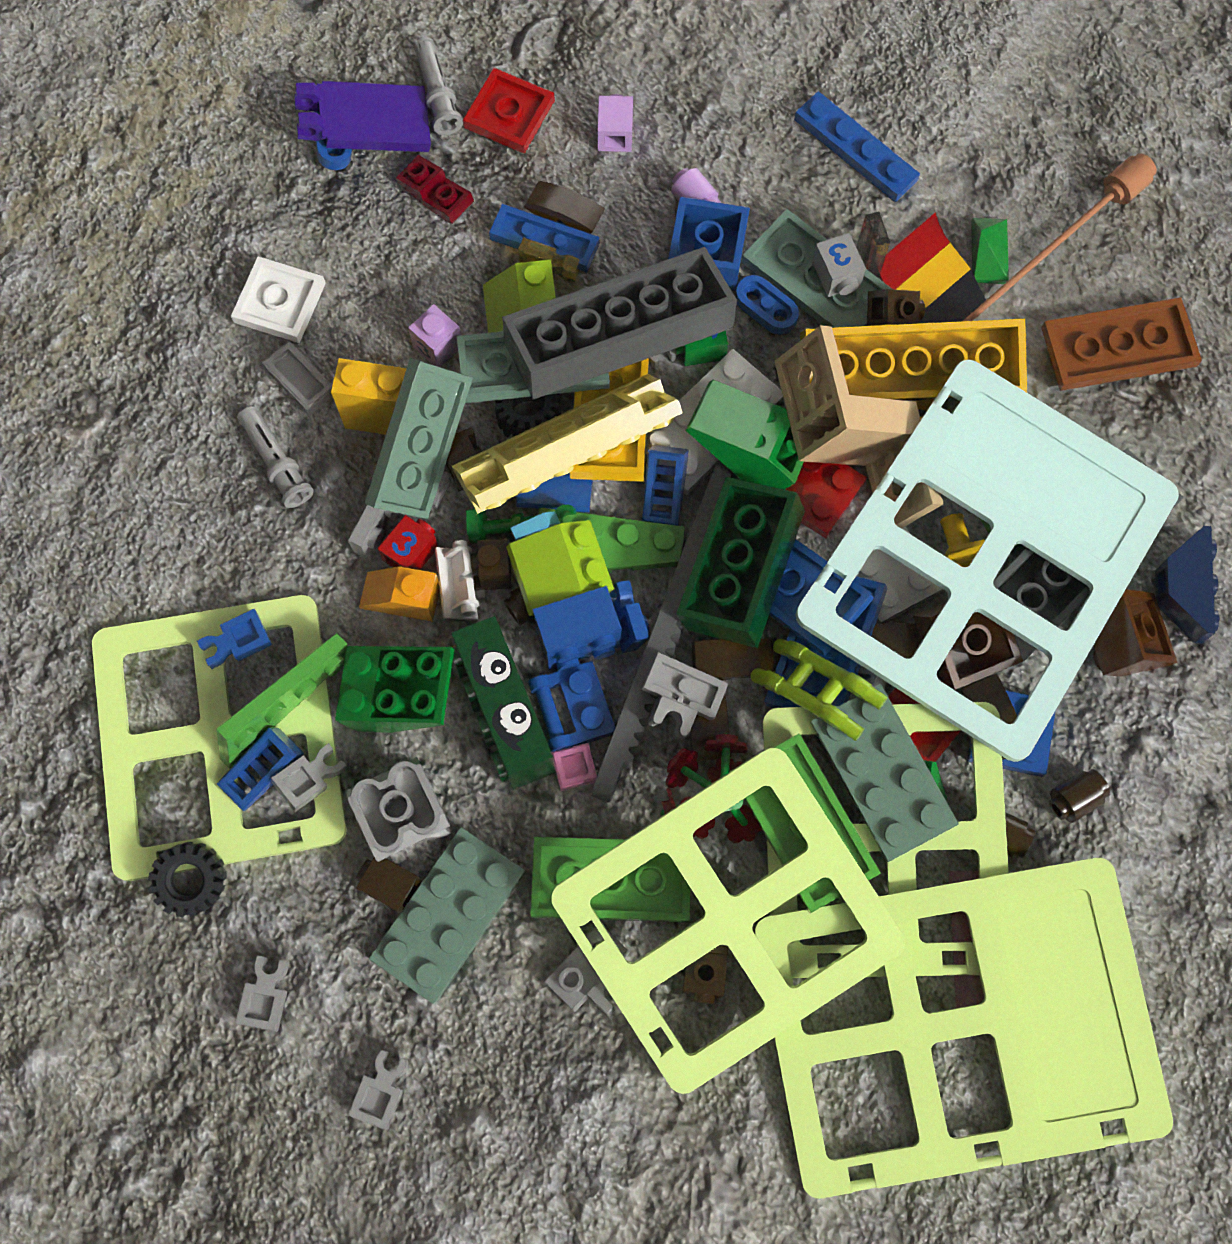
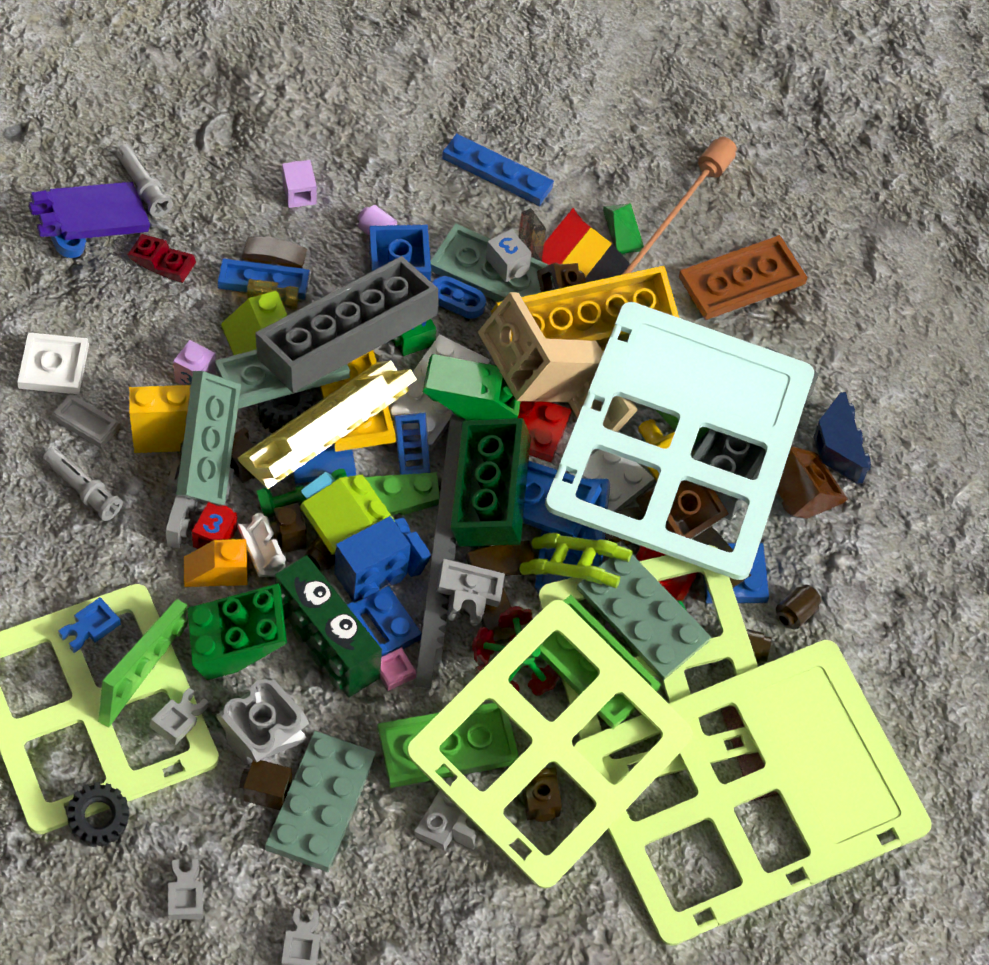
camera: 20 degrees left, 15 degrees down
blue slope [217,728,304,811] -> none
red plate [463,68,555,154] -> none

